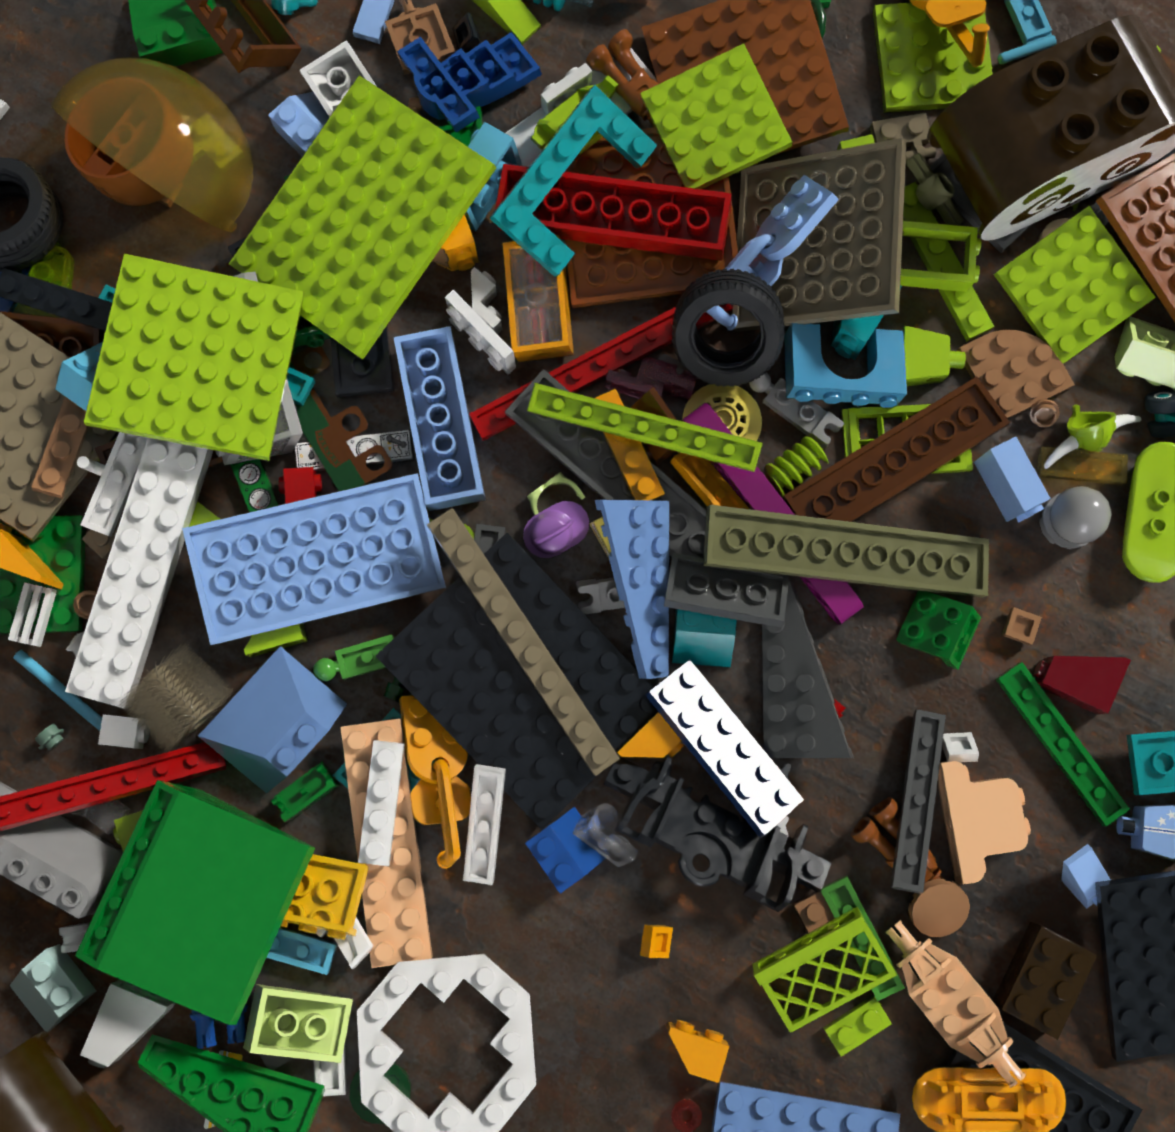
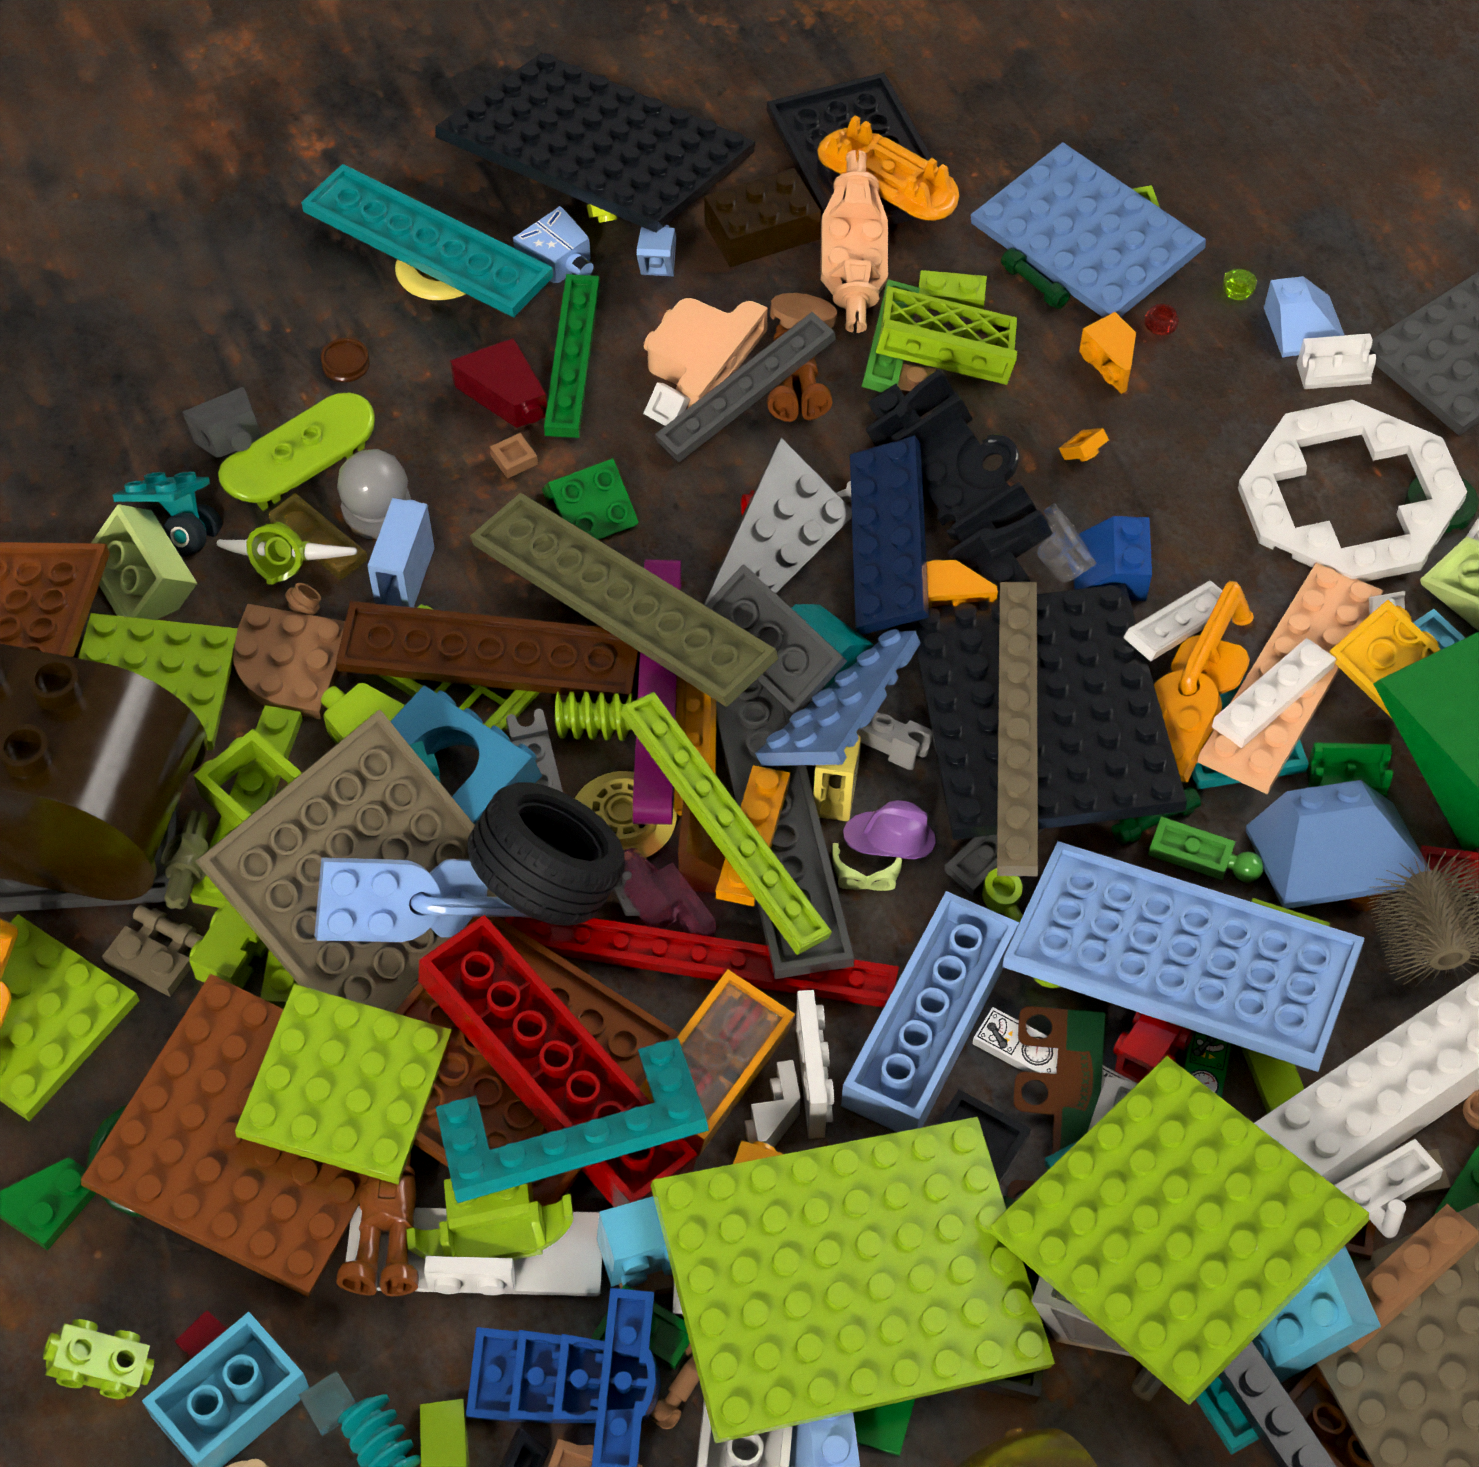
camera: 140 degrees left, 25 degrees down
none -> dark green bar [1001,248,1070,309]

